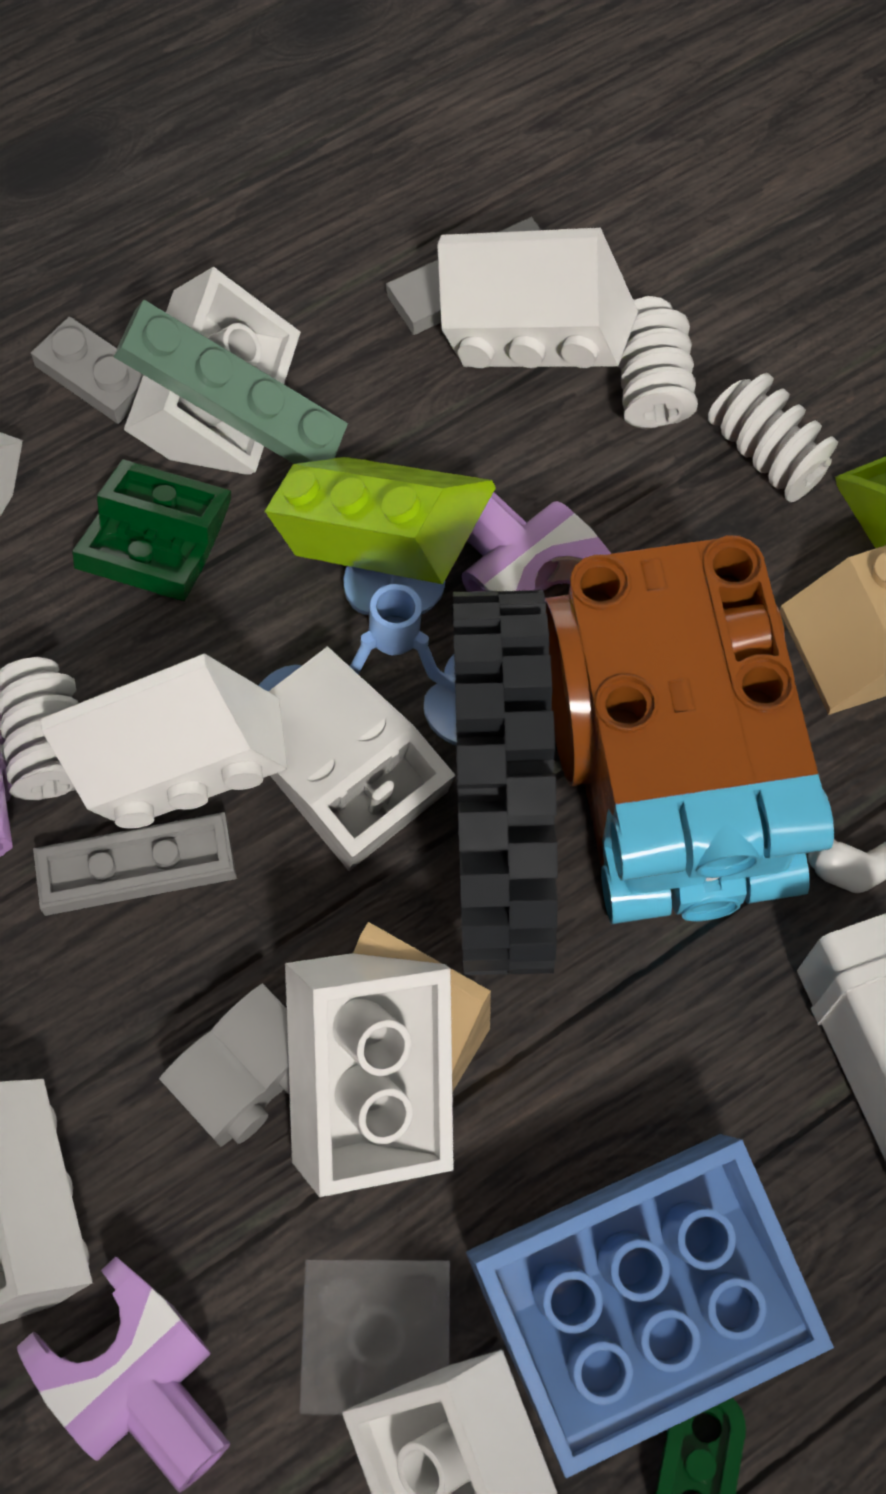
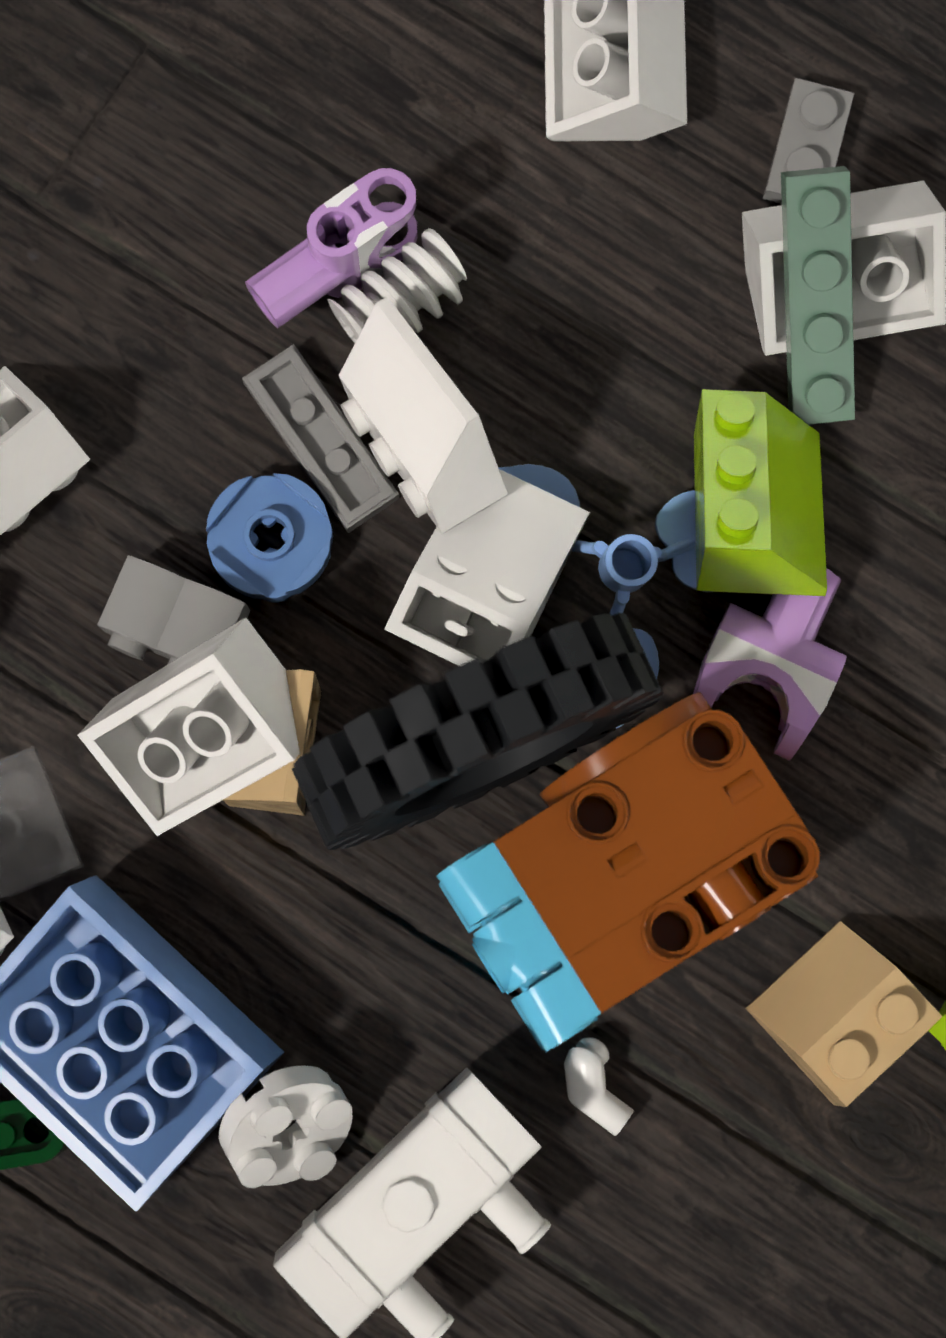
camera: 60 degrees right, 15 degrees up
dark green slope [72,459,231,602] -> none
none -> medium blue plate [206,473,333,603]
none -> white plate [219,1066,352,1188]

